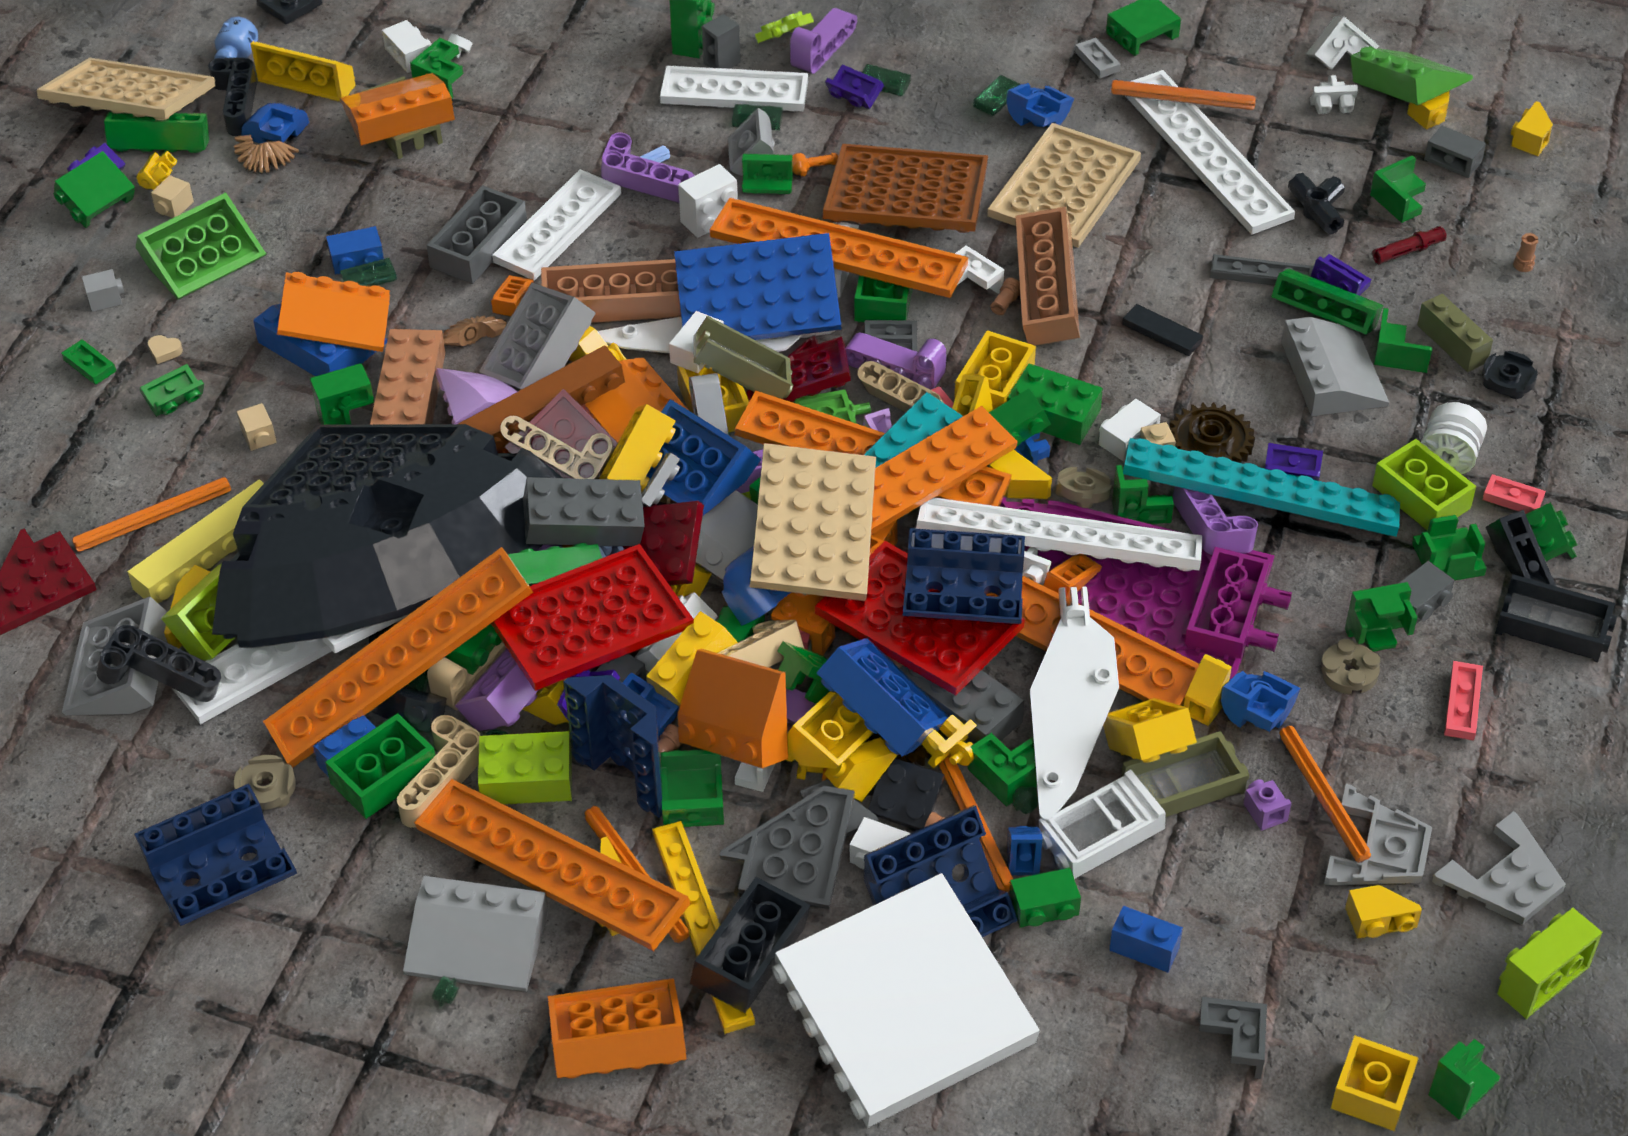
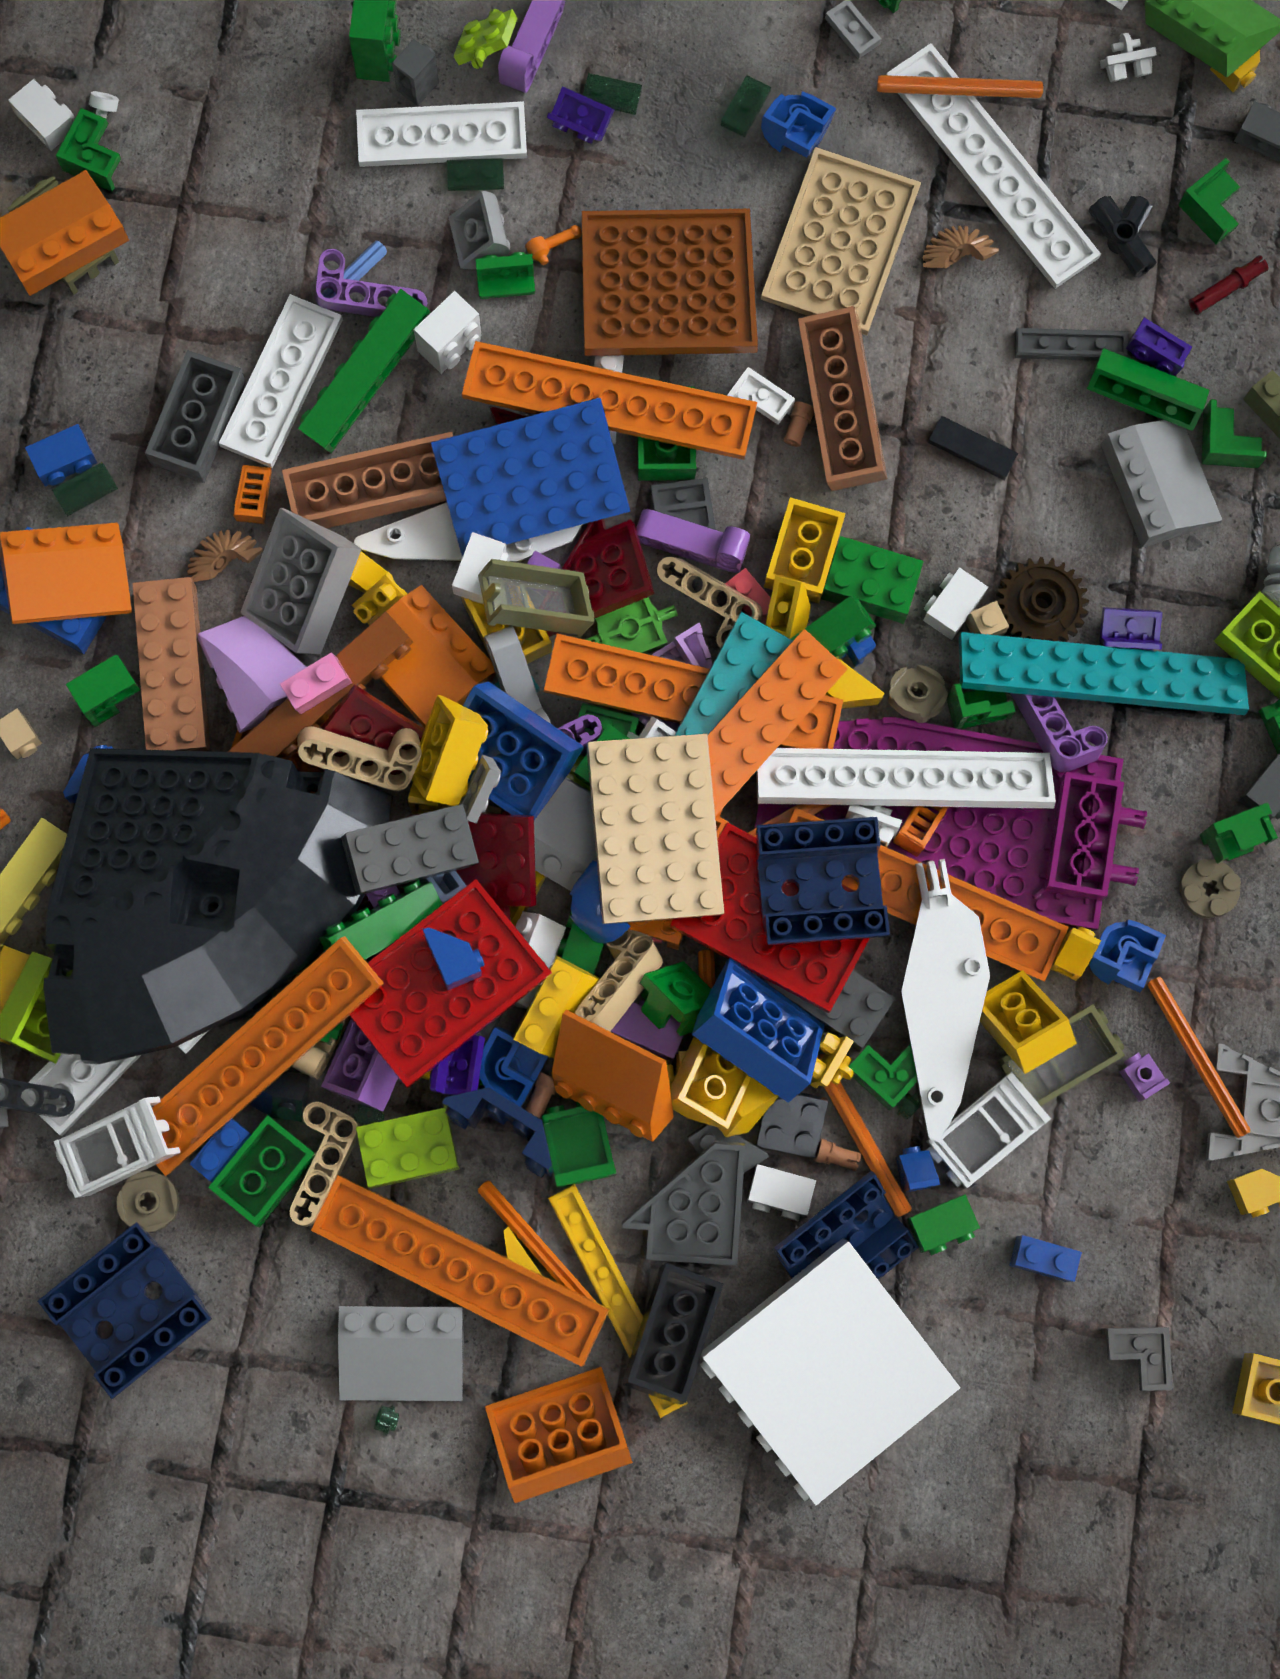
camera: 15 degrees left, 30 degrees up
none -> white door [53,1097,181,1198]
none -> bright pink brick [280,652,352,714]
none -> green brick [298,289,431,453]
none -> blue slope [423,927,485,990]
none -> medium nougat hair [923,226,999,269]

